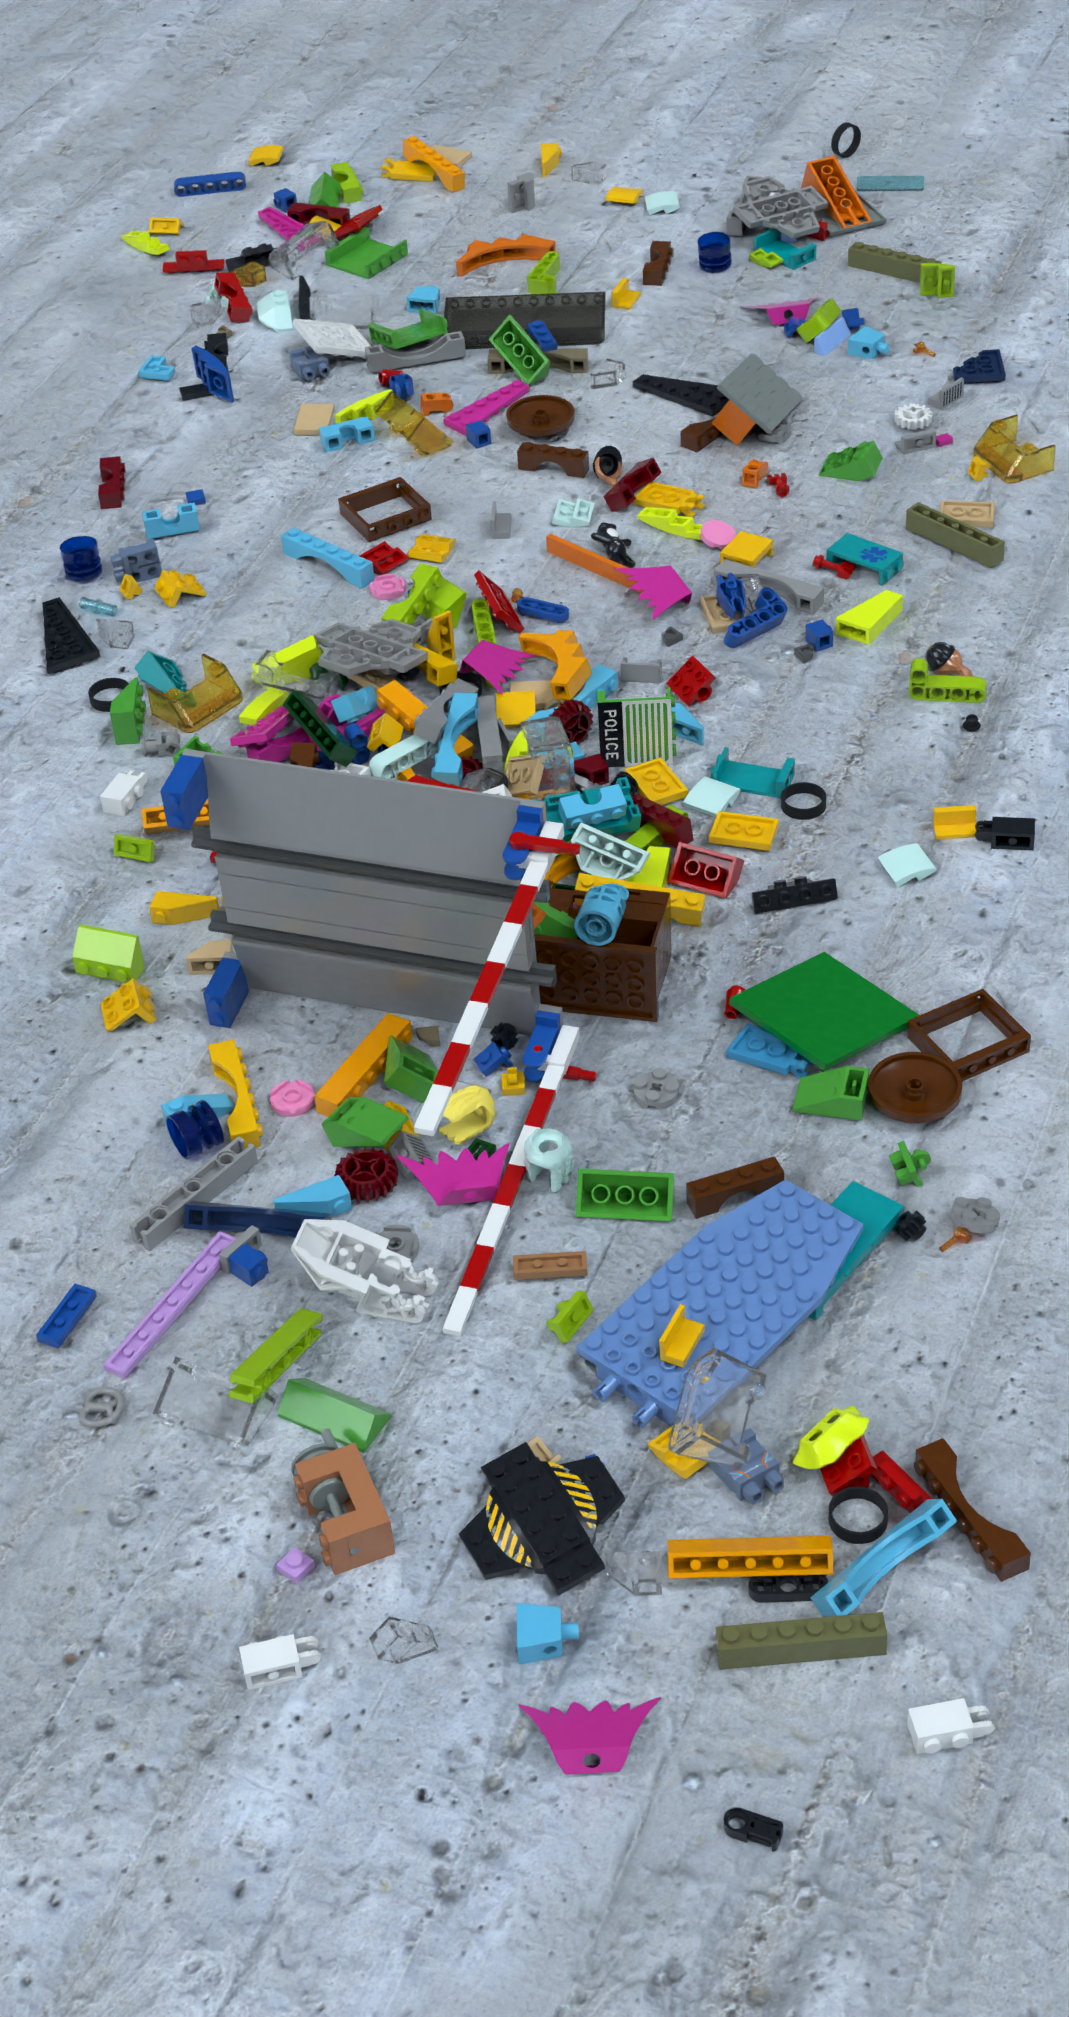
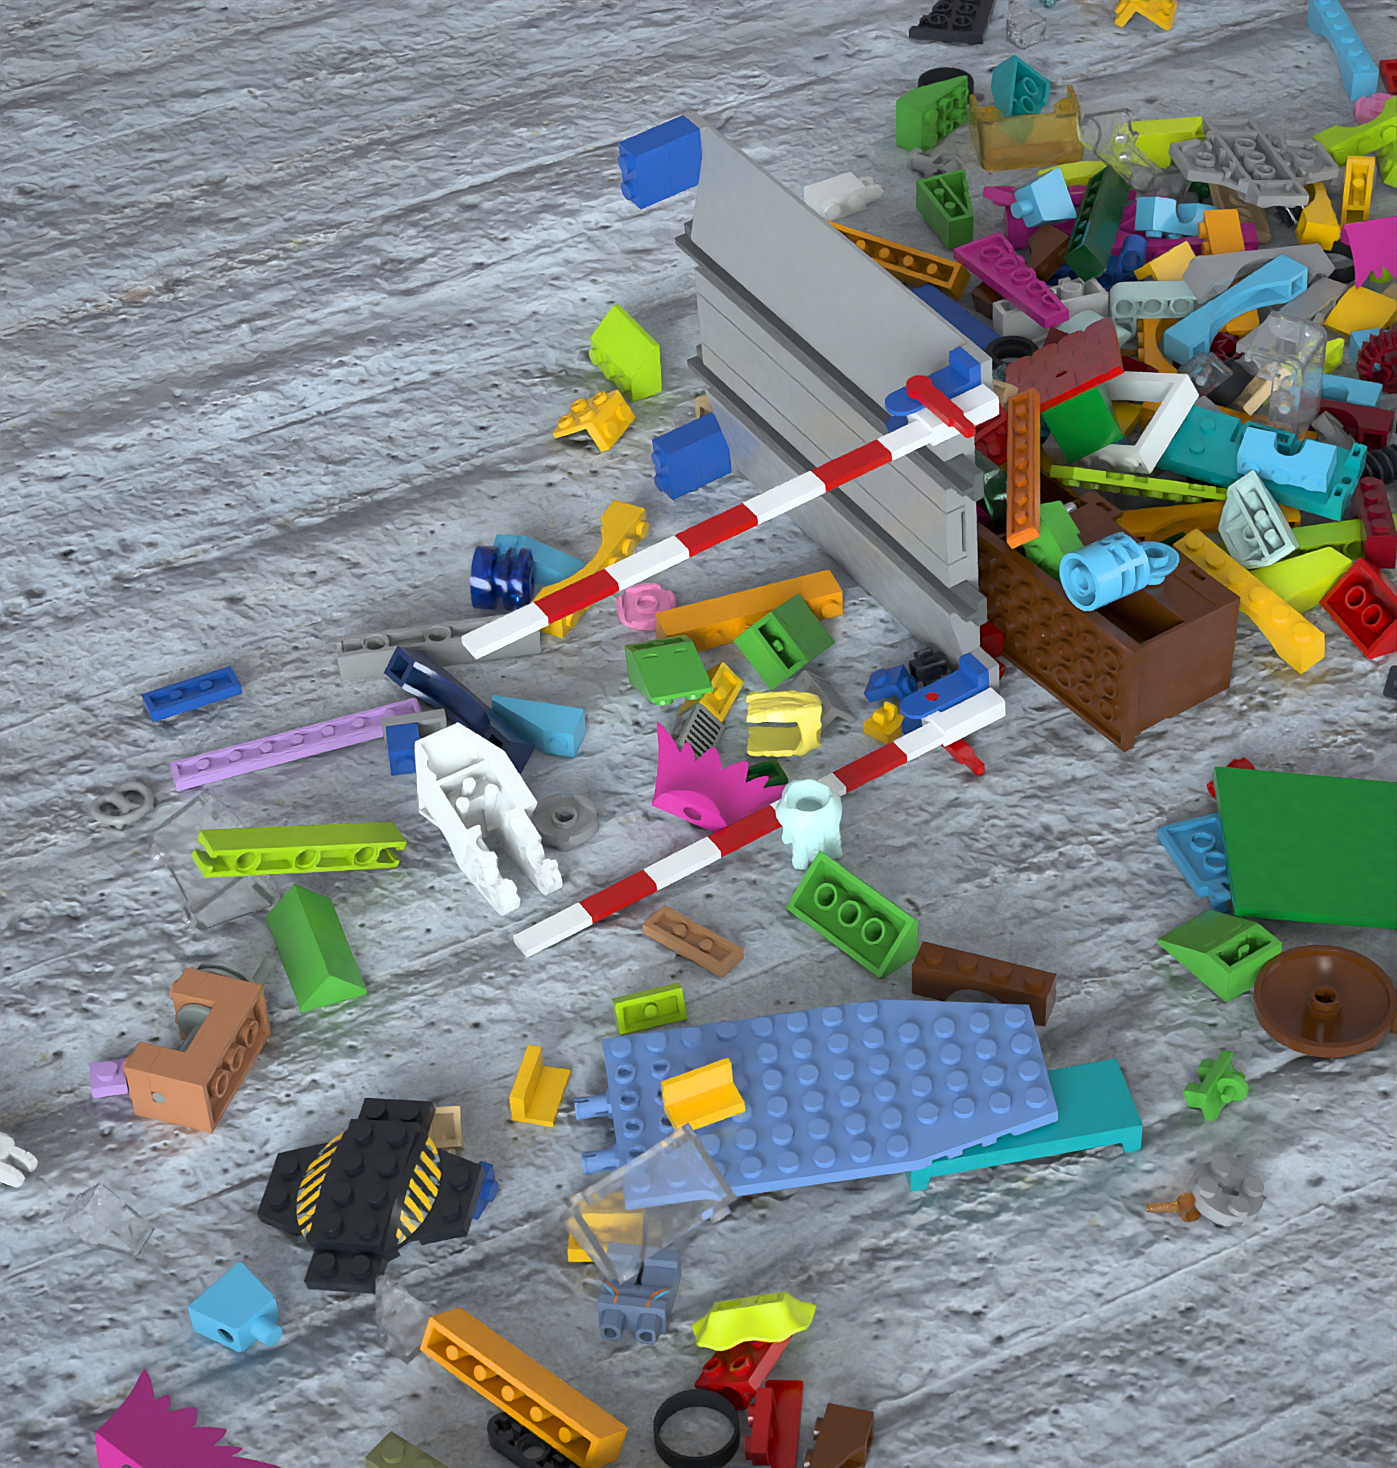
camera: 40 degrees right, 0 degrees up
dark red gear [334,1147,399,1203] -> none
dark tan tile [416,1025,440,1046] -> none
light grey plate [634,1068,679,1109] -> none
black gear [896,1210,927,1241] -> none
none -> yellow panel [509,1045,571,1127]
none -> medium azure torso [1011,167,1077,228]

